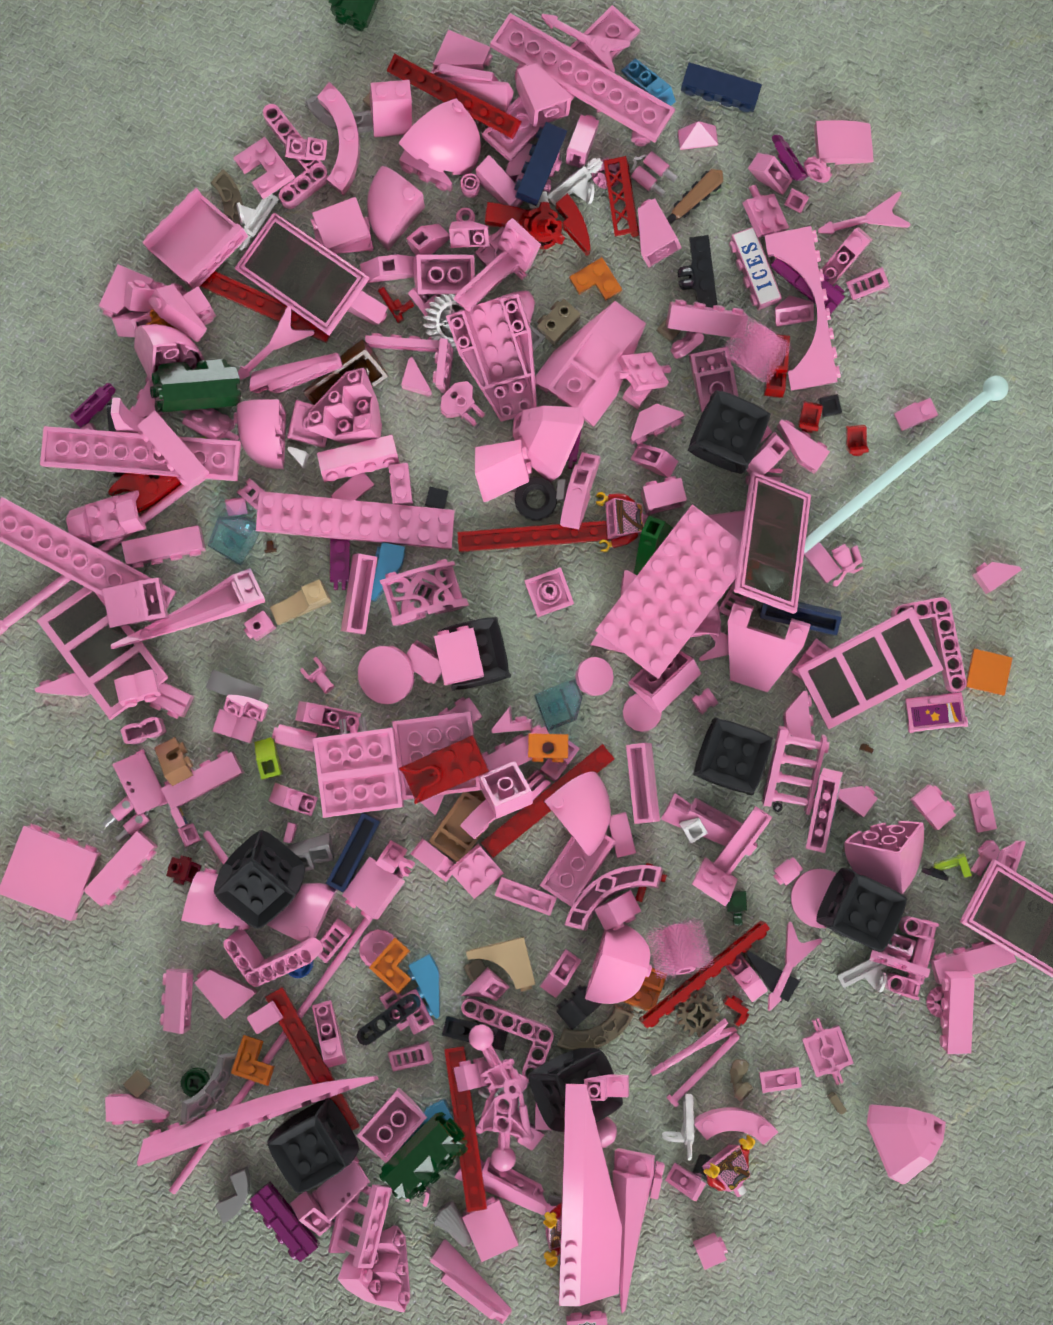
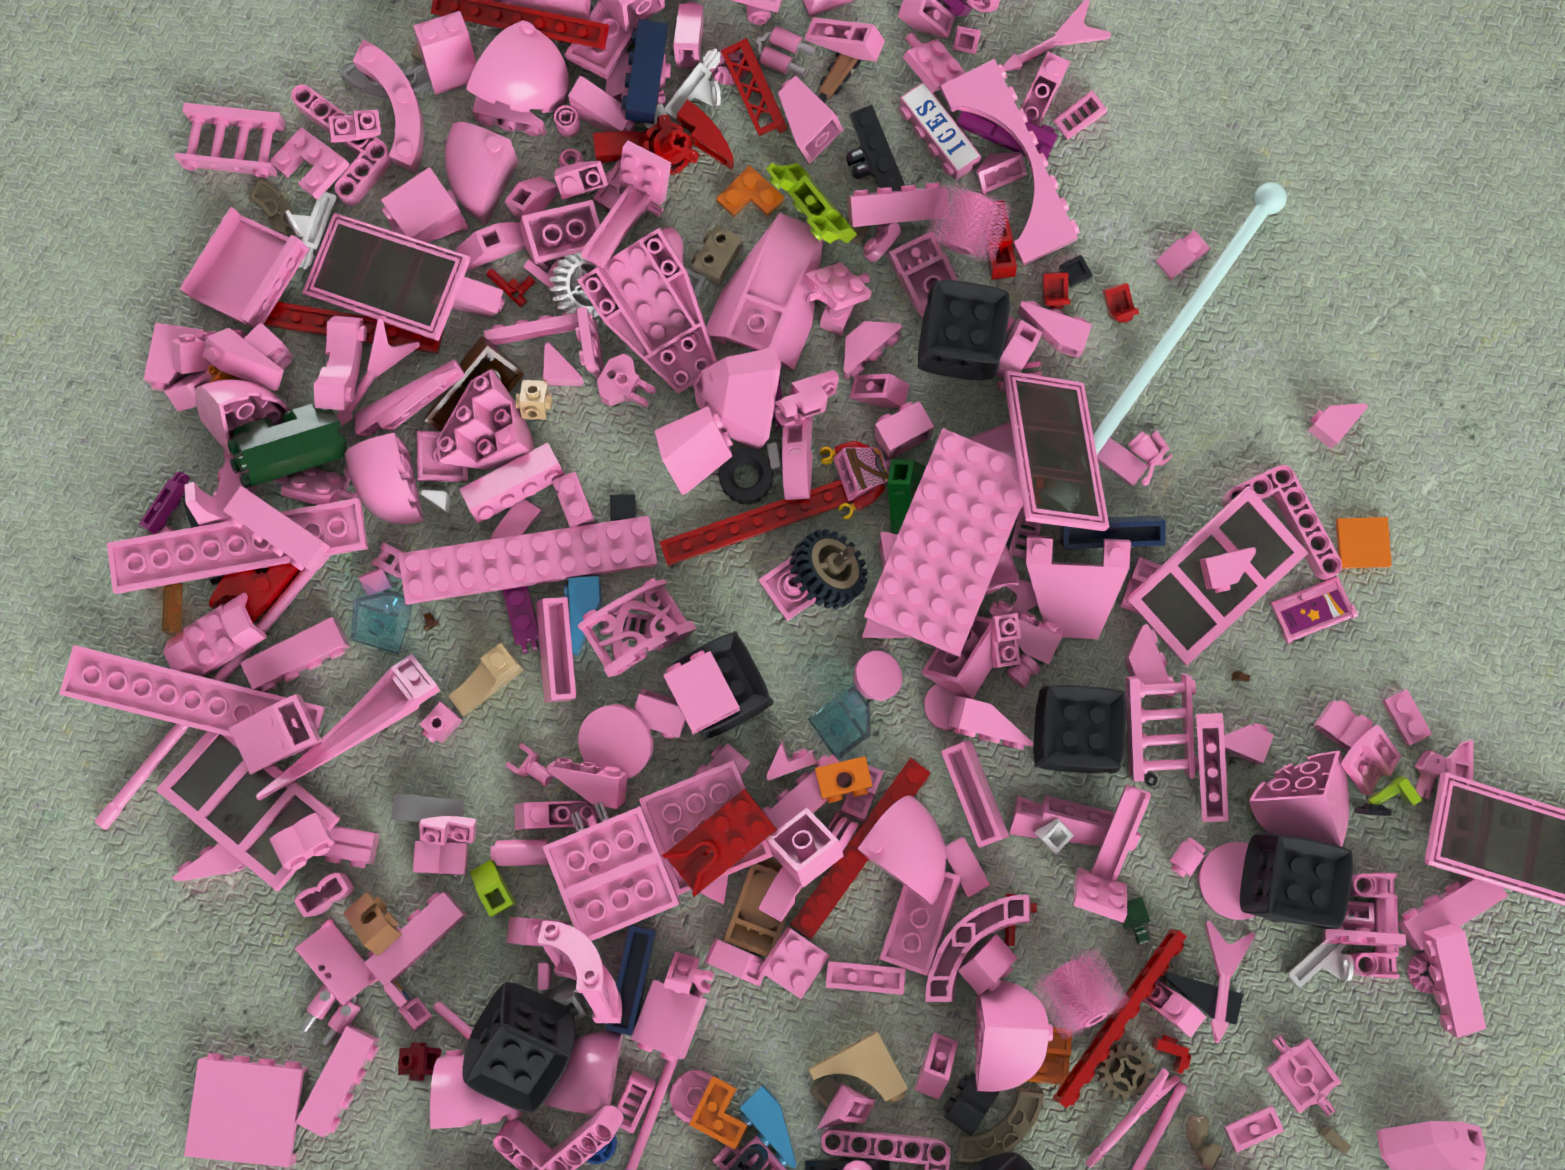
camera: 10 degrees left, 5 degrees down
none -> clear orange slope [162,582,183,635]
none -> bright pink fence [174,103,286,178]
none -> bright pink brick [314,316,367,410]
none -> tan brick [516,380,552,420]
none -> bright pink fence [537,921,622,1023]
none -> bright pink slope [547,758,628,809]
none -> lime bracket [766,162,857,244]
none -> bright pink plate [774,370,839,426]
none -> wheel [790,529,868,609]
none -> bright pink slope [805,17,885,62]
none -> bright pink slope [947,696,1034,750]
none -> bright pink slope [989,601,1062,664]
none -> bright pink slope [991,613,1021,668]
none -> bright pink slope [1199,547,1256,593]
none -> bright pink slope [1341,725,1401,795]

